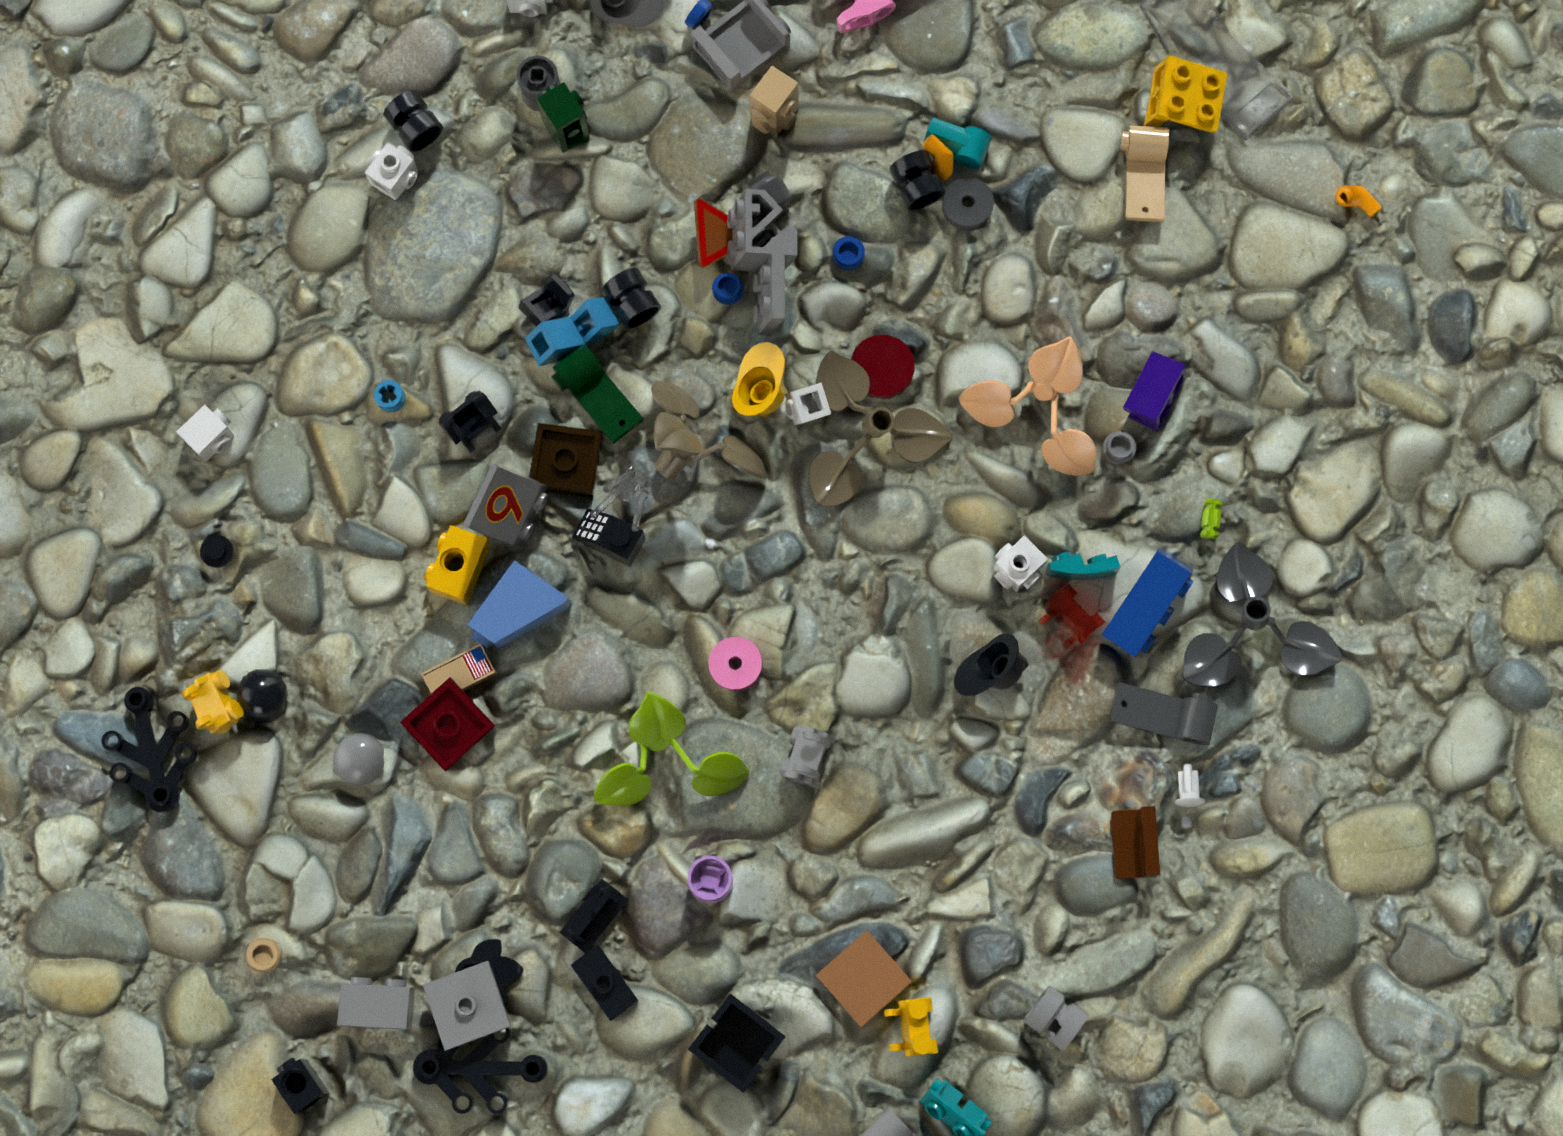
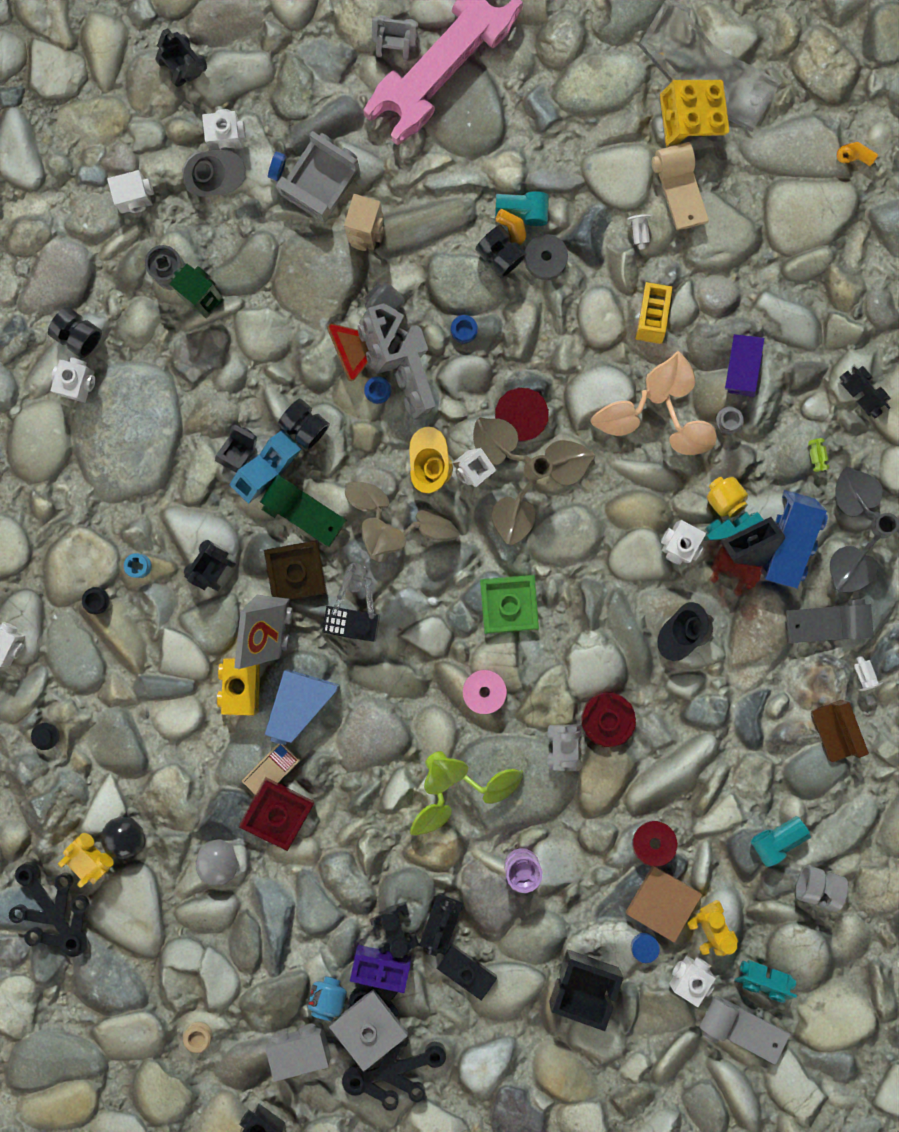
camera: 20 degrees left, 10 degrees up
none -> black plate [82,587,110,614]
none -> dark azure head [307,976,347,1021]
none -> dark purple hinge [350,945,411,993]
none -> black piece [370,902,419,958]
none -> bright green tile [480,575,539,634]
none -> dark red tile [581,692,636,747]
none -> white piece [627,214,652,250]
none -> blue tile [631,933,660,963]
none -> dark red piece [632,821,678,867]
none -> yellow slope [635,282,672,344]
none -> white brick [669,955,716,1007]
none -> yellow head [707,476,748,518]
none -> black slope [721,517,785,567]
none -> teal piece [751,816,811,867]
none -> black hinge [839,364,891,419]

